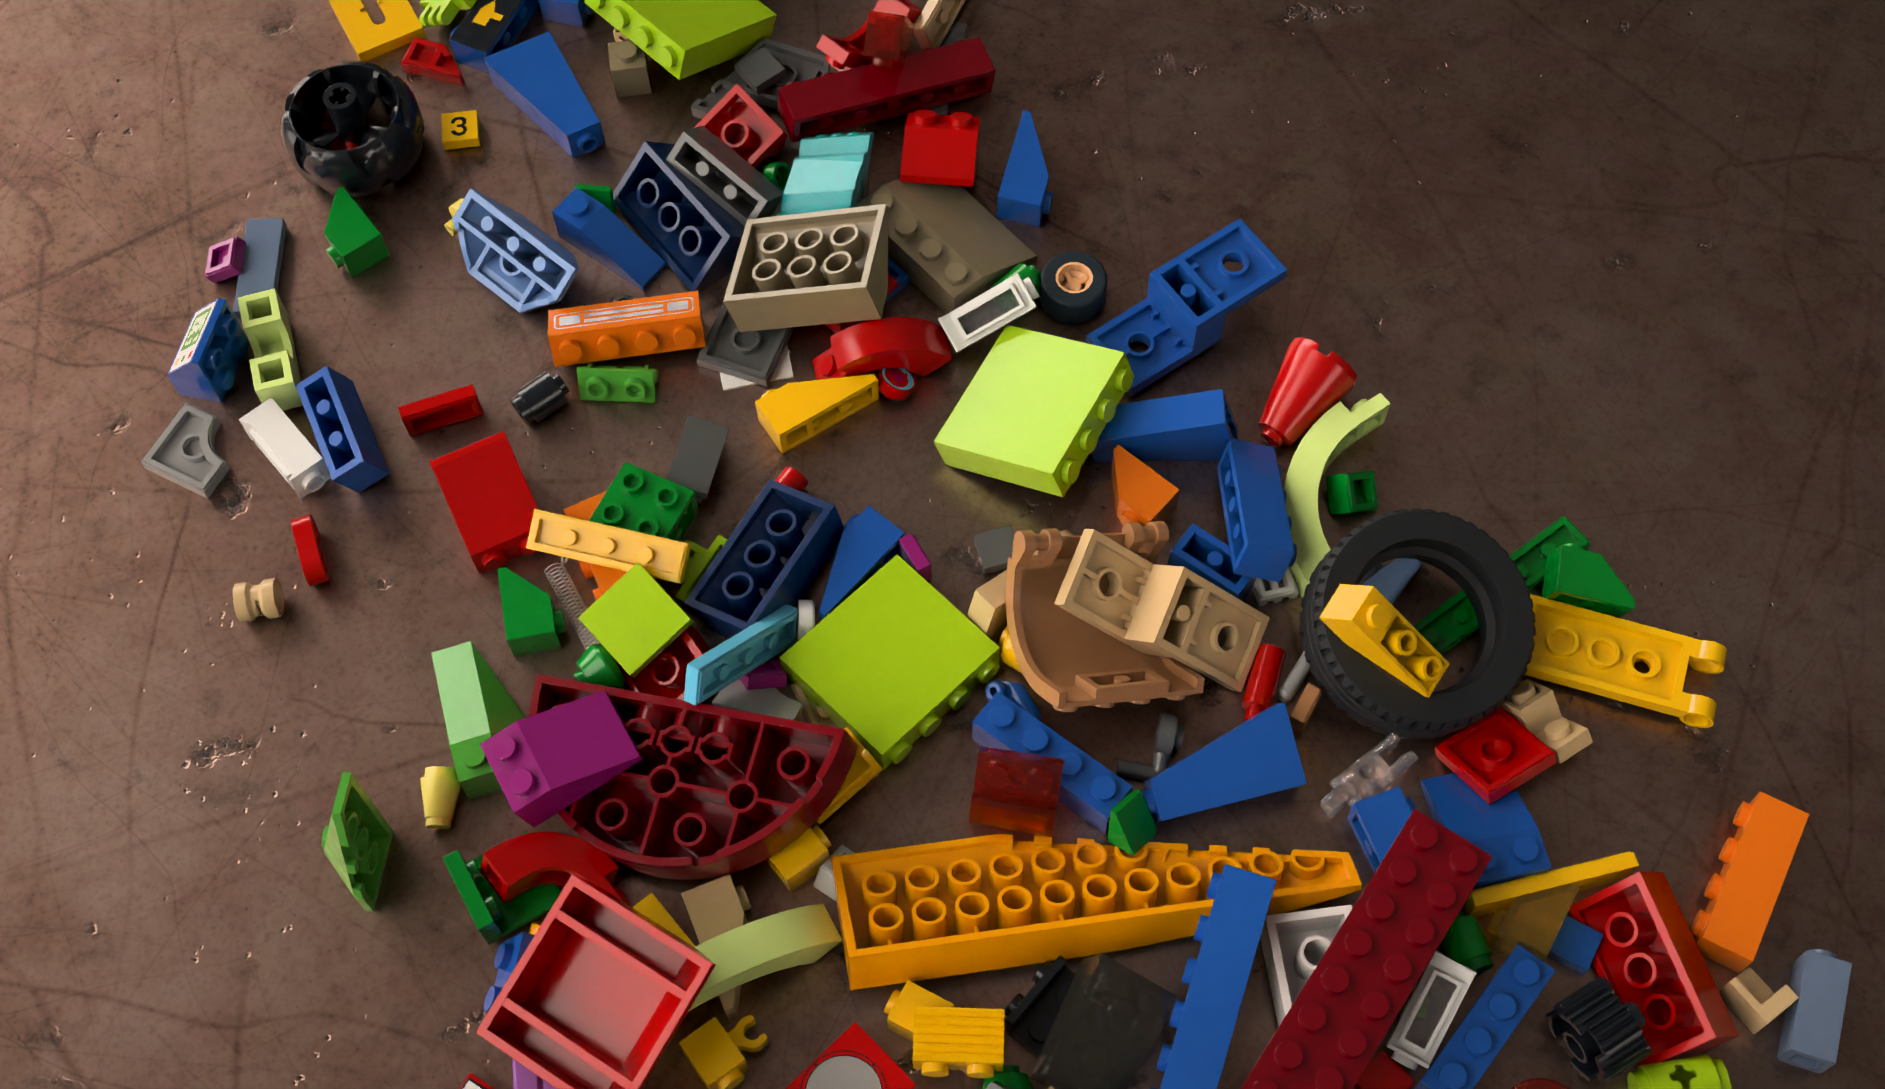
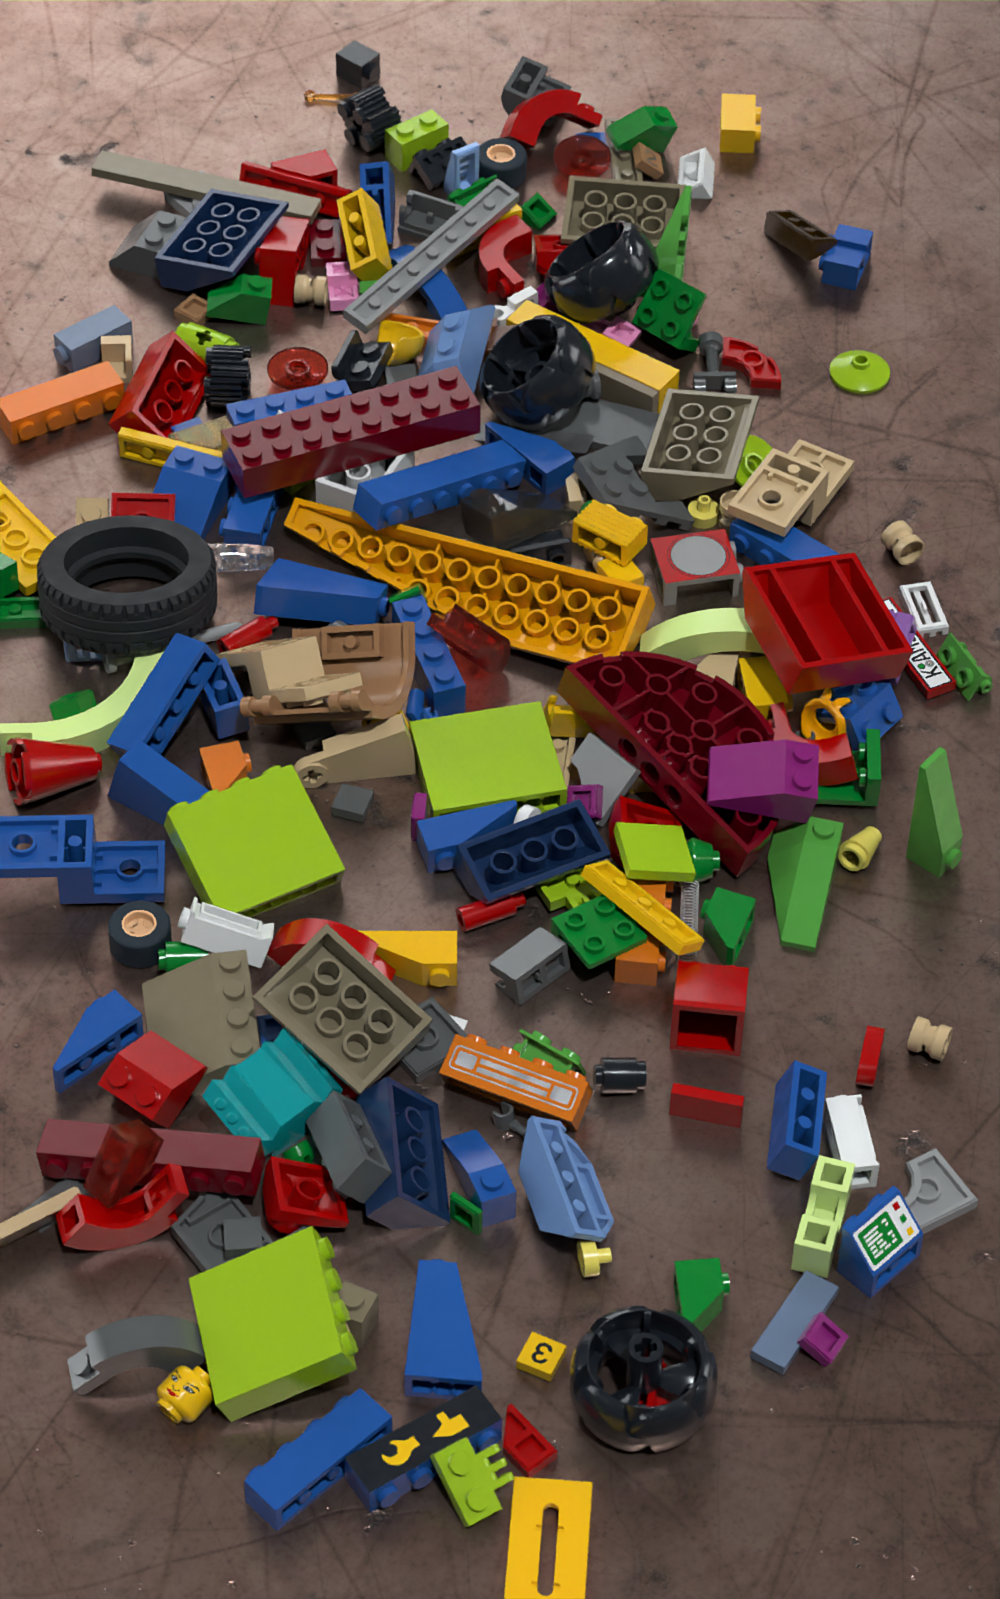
camera: 150 degrees left, 15 degrees down
medium azure tile [684,604,798,706] -> none
medium nougat tile [1289,683,1322,738] -> none
yellow slope [1319,584,1450,698] -> none

